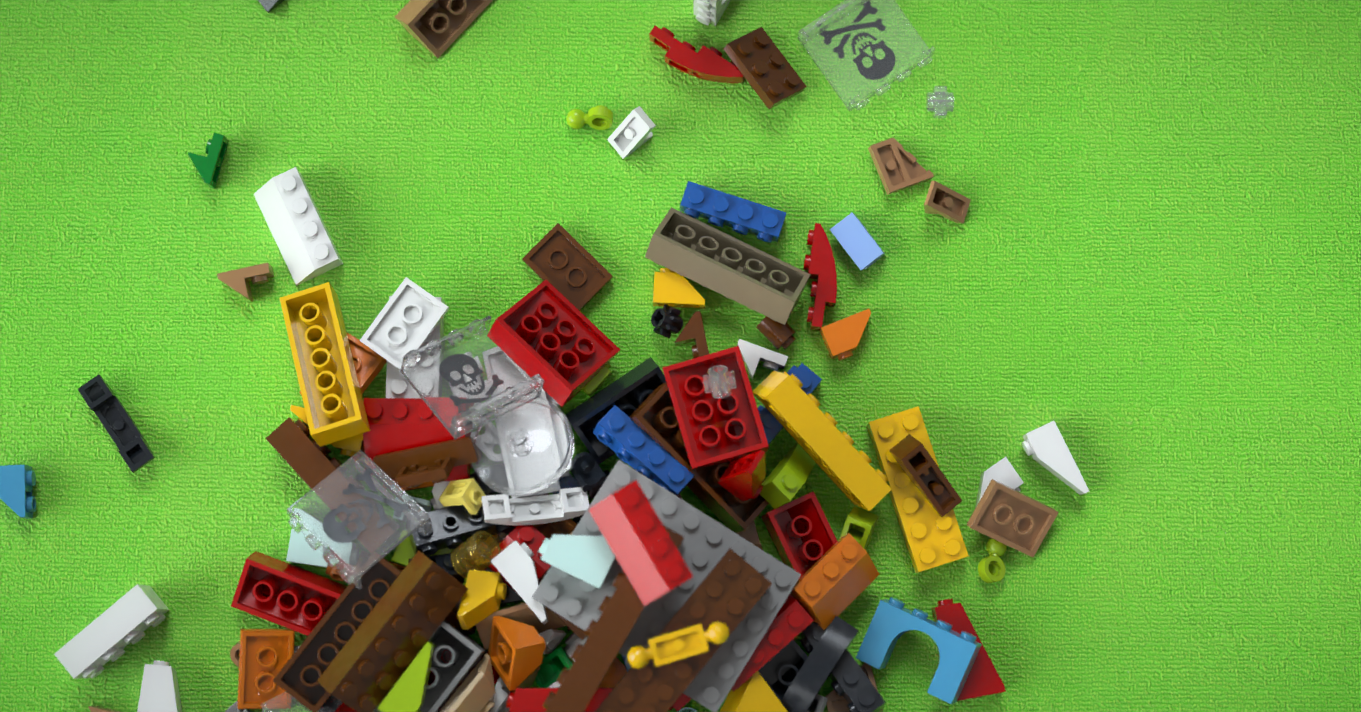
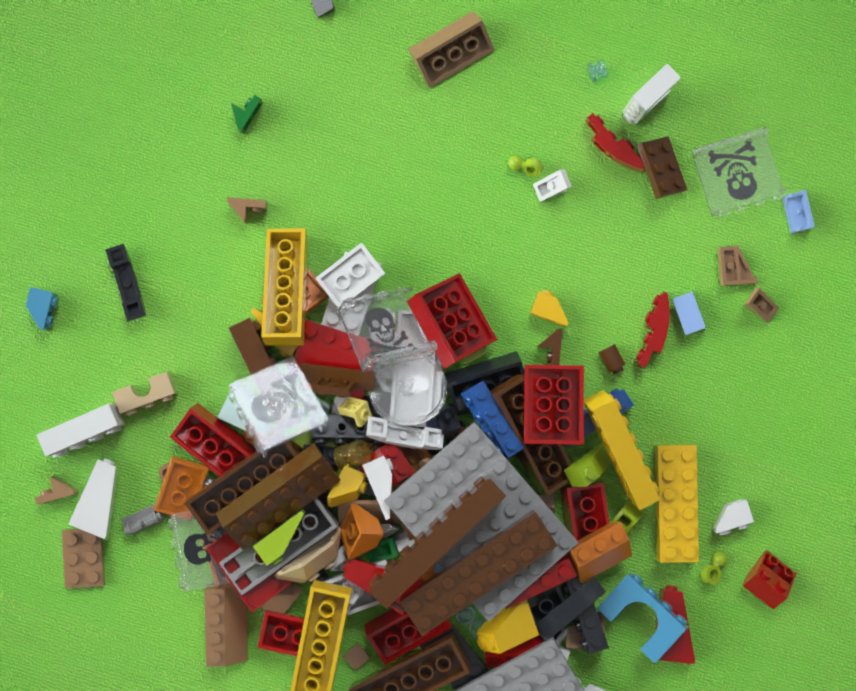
camera: 10 degrees right, 5 degrees up
white slope [254,167,343,286] -> none
reddish brown plate [522,223,613,311] -> none
light aqua slope [539,534,615,589] -> none
slope [588,480,693,606] -> none
yellow plate [627,622,729,668] -> none
dark tan brick [645,207,811,325] -> none
black gear [651,304,683,338] -> none
blue brick [680,181,786,243] -> none
clear gear [703,365,737,398] -> none
red slope [718,450,766,502] -> none
white slope [737,339,788,379] -> none
orange slope [820,309,871,361] -> none
reddish brown slope [889,434,962,517] -> none
clear gear [926,86,954,118] -> none
medium nougat plate [967,479,1059,557] -> none
white slope [1022,421,1089,495] -> none
none -> tan arch [112,372,178,416]
none -> red slope [743,550,797,609]
none -> light blue hinge [782,190,815,234]

